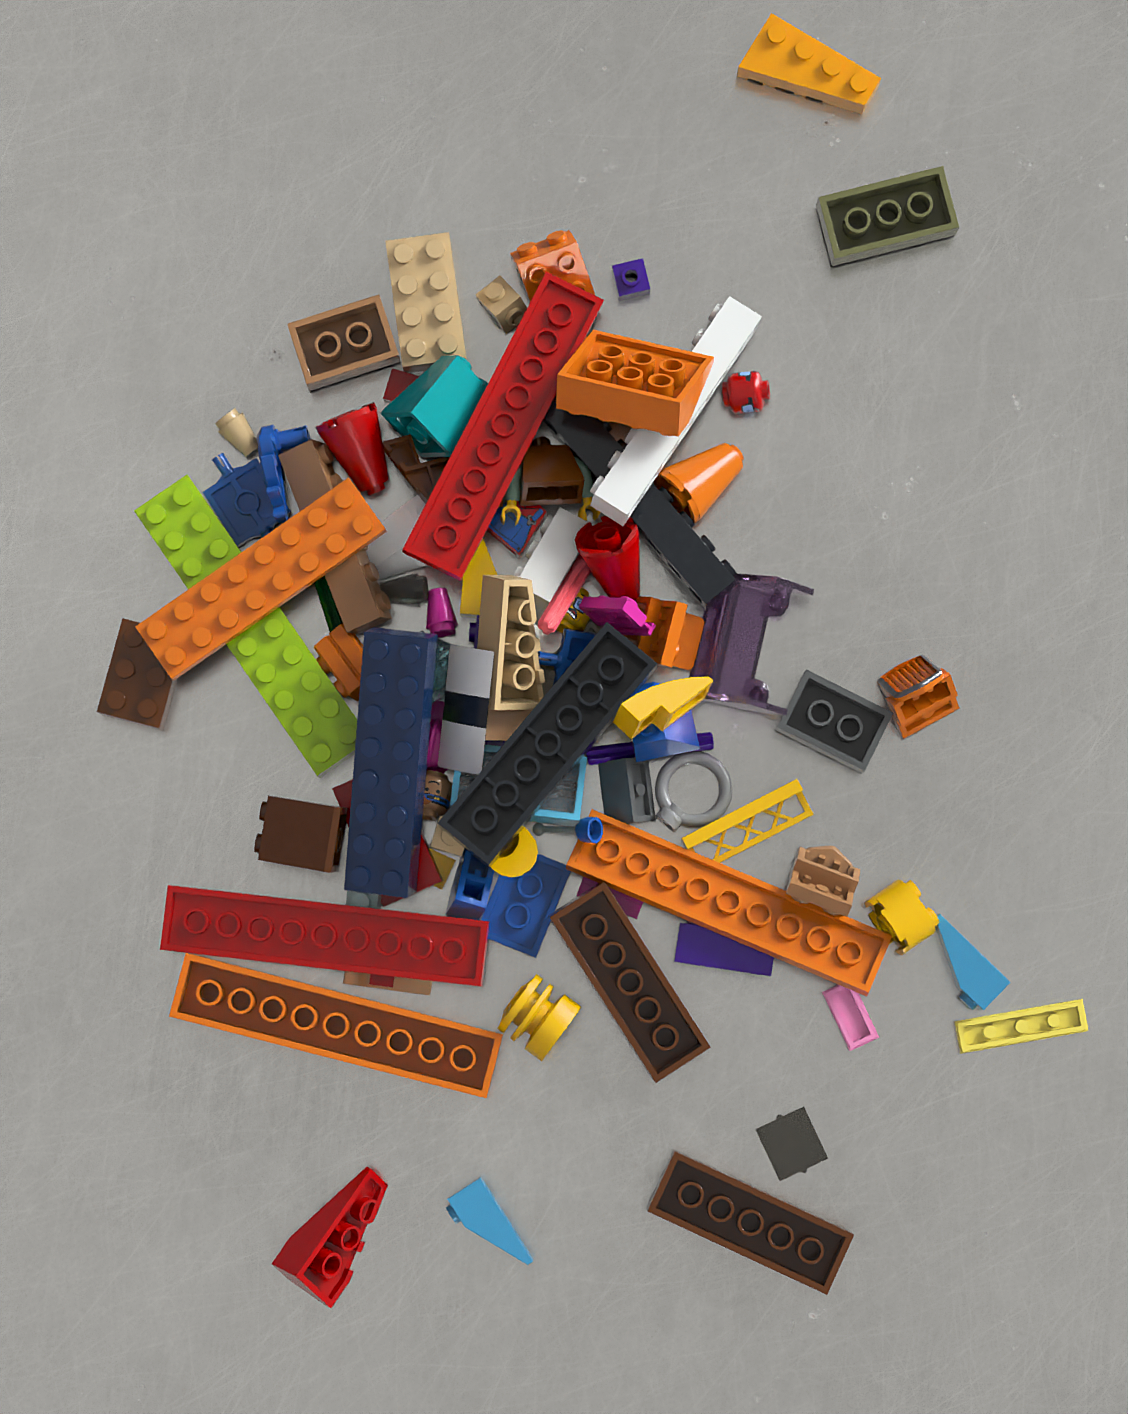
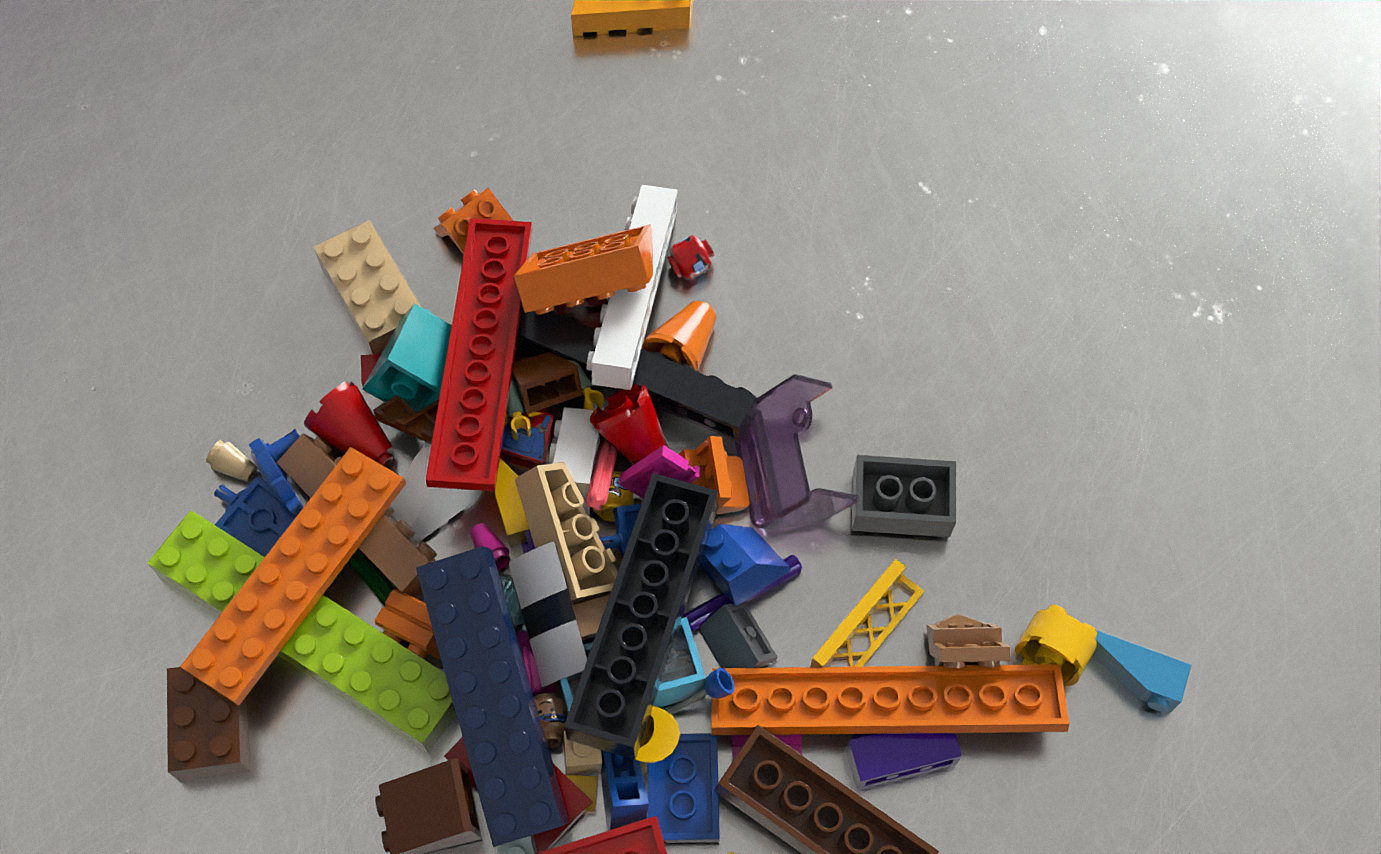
camera: 25 degrees left, 20 degrees down
medium nougat brick [287,294,401,391] -> none
clear smoke cone [380,573,428,605] -> none
tan bracket [476,275,527,333] -> none
dark purple plate [612,258,650,301] -> none
yellow slope [613,676,713,739] -> none
light grey piece [655,751,733,832] -> none
olive brick [816,166,959,266] -> none
bright pink tile [822,985,879,1051] -> none
orange piece [878,655,960,739] -> none
light yellow tile [954,999,1088,1054] -> none

